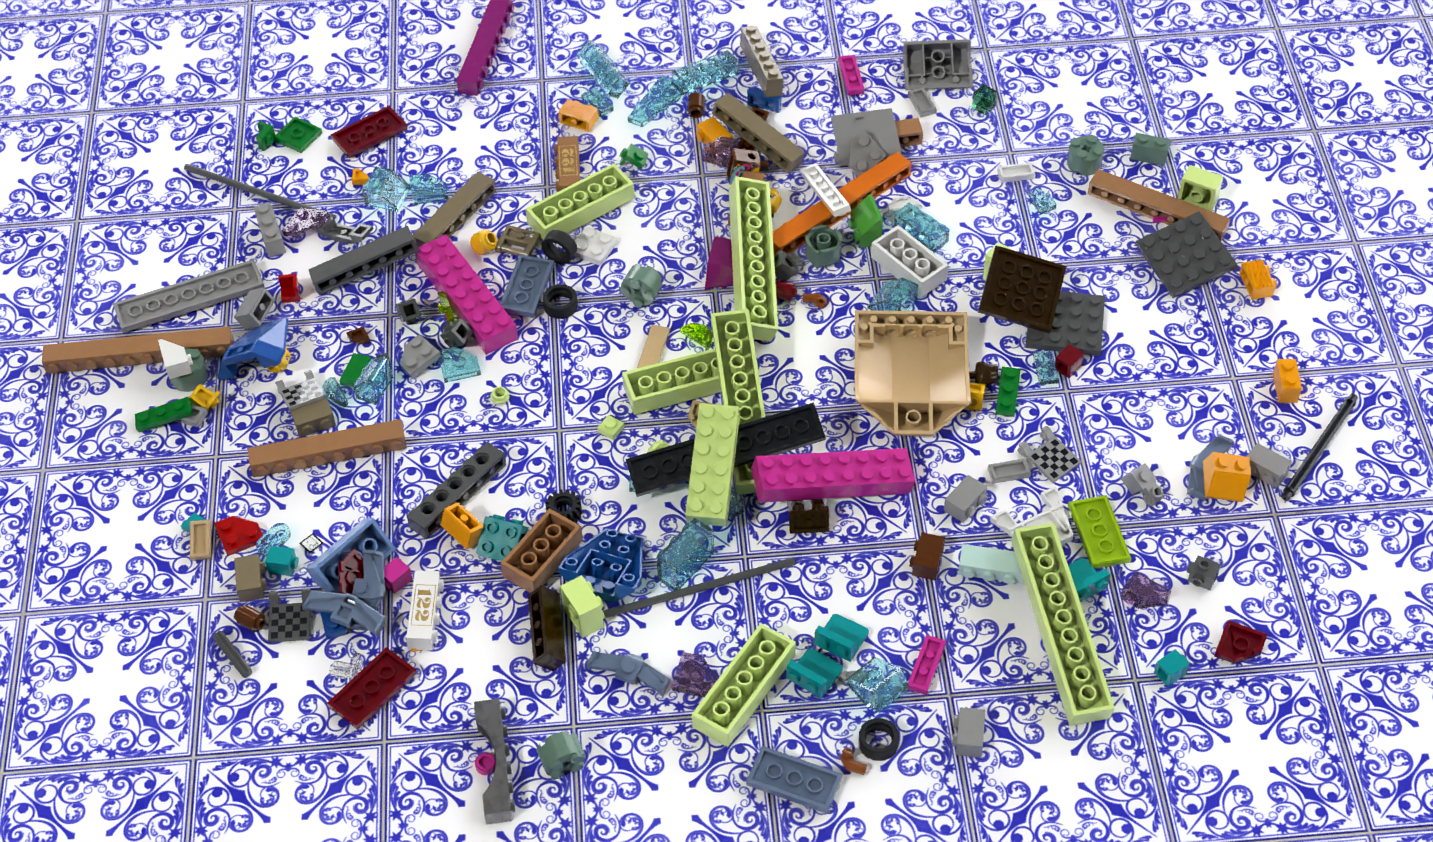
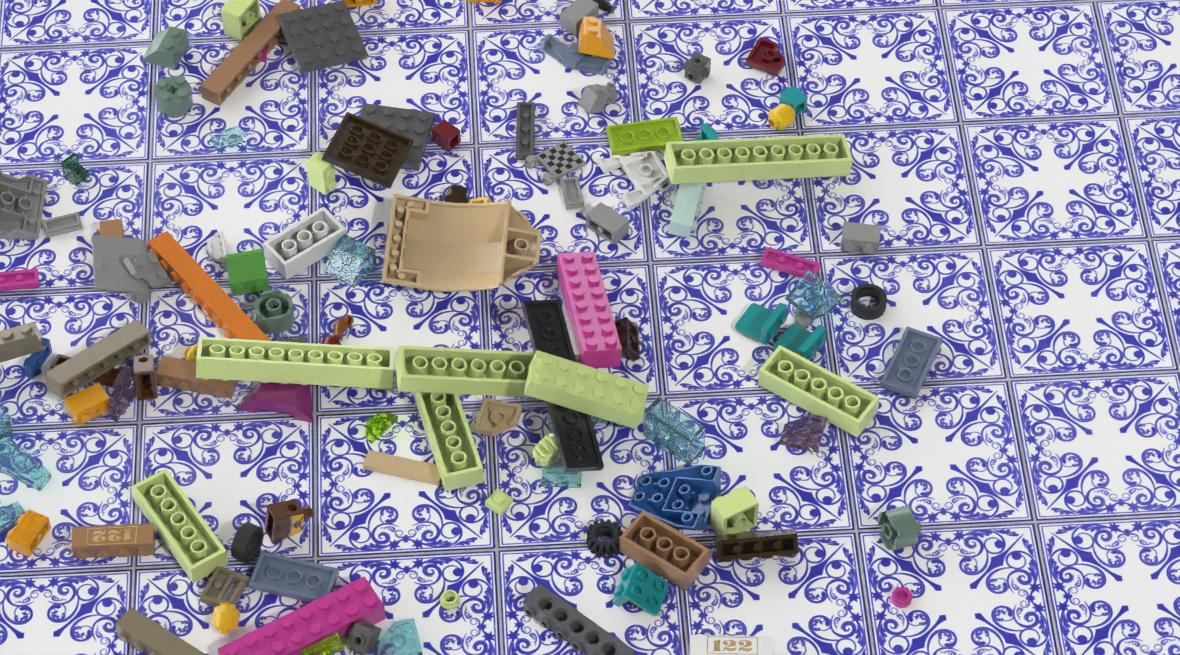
camera: 90 degrees left, 0 degrees up
light orange brick [440,503,484,549] -> none
flat silver arch [474,698,516,825] -> none
black tyre [543,284,578,319] -> none
white plate [574,226,618,266] -> none
sand blue plate [587,651,671,696] -> none
dark grey piece [603,557,796,619] -> none
green bracket [619,143,649,169] -> none
sand green brick [619,264,663,308] -> none
reddish brown brick [688,92,705,118] -> none
white plate [800,164,851,217] -> none
dark orange arm [840,748,867,775] -> none
clear light blue brick [894,203,950,253] -> none
reddish brown brick [909,532,945,581] -> none
green plate [995,366,1021,417] -> none
white tile [997,162,1035,183] -> none
clear light blue plate [1033,350,1059,385] -> none
clear purple slope [1121,571,1171,609] -> none
none -> reddish brown torso [265,499,313,544]
none -> dark grey tile [516,102,535,160]
none -> yellow head [768,104,795,131]

